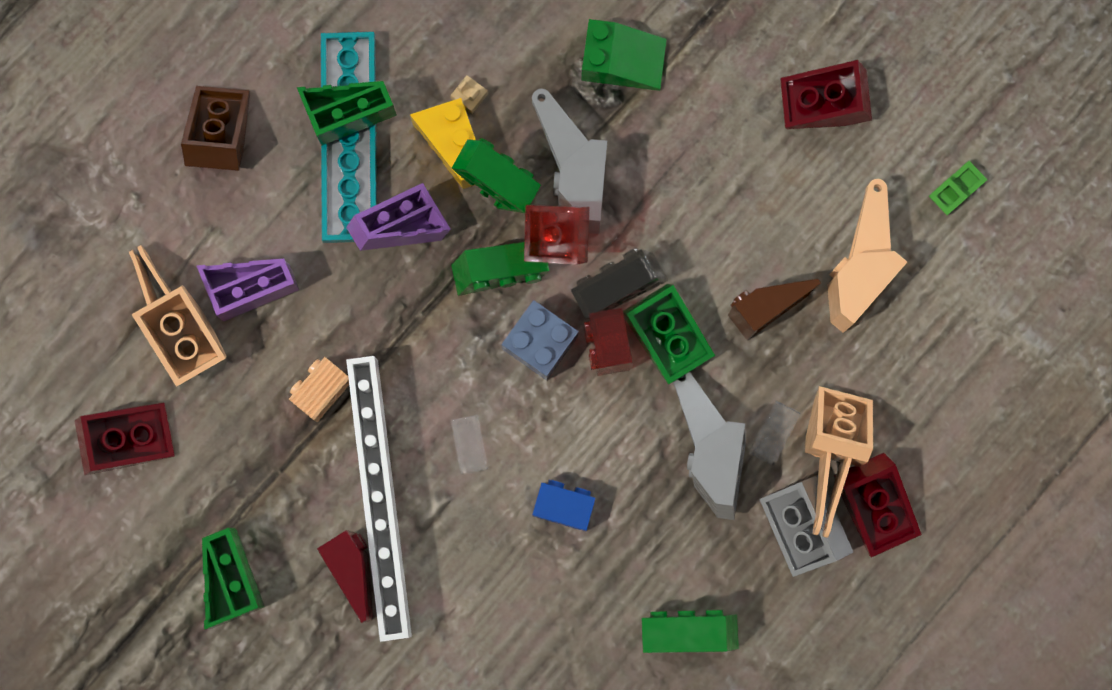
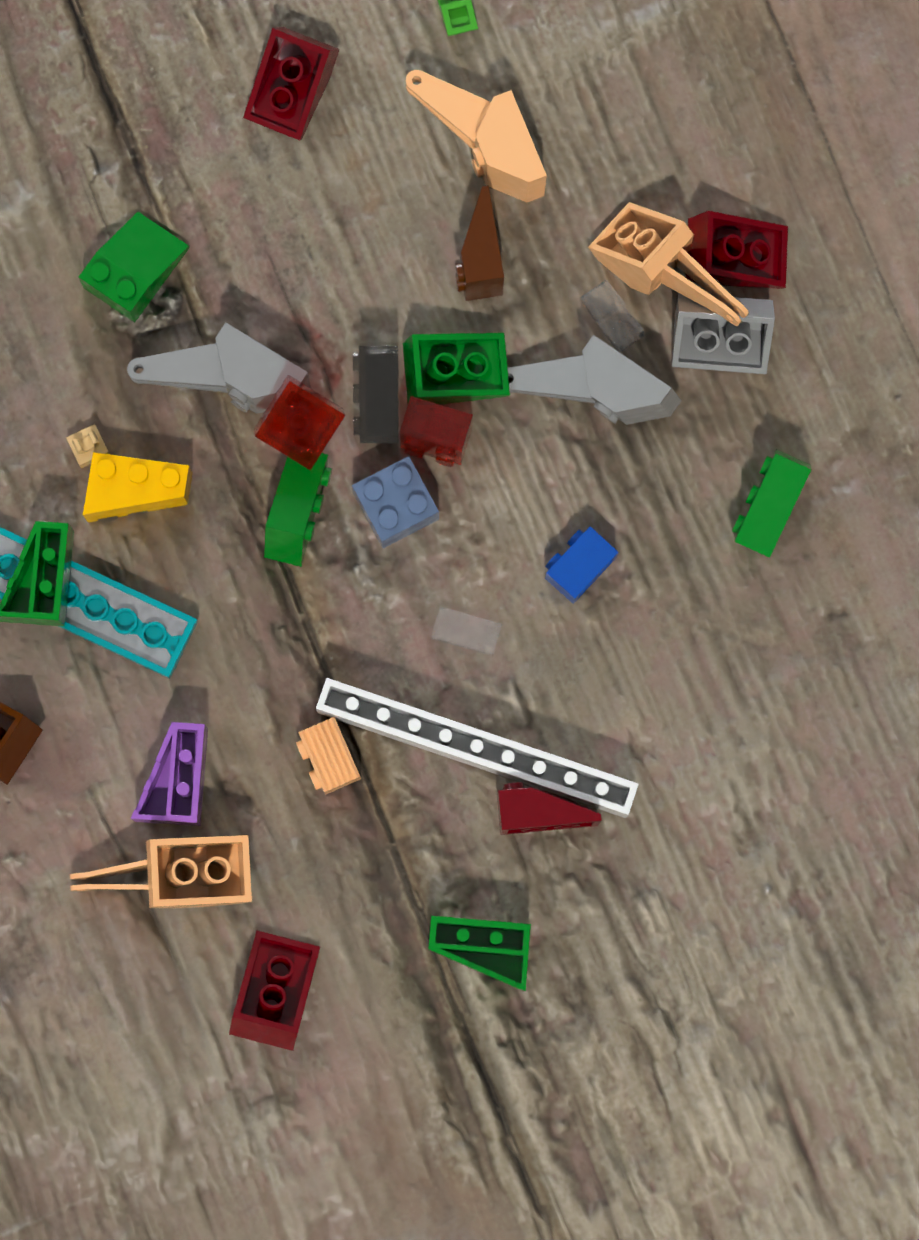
camera: 65 degrees left, 0 degrees up
medium lavender wedge [346,183,451,251] -> none
green wedge [452,138,541,213] -> none

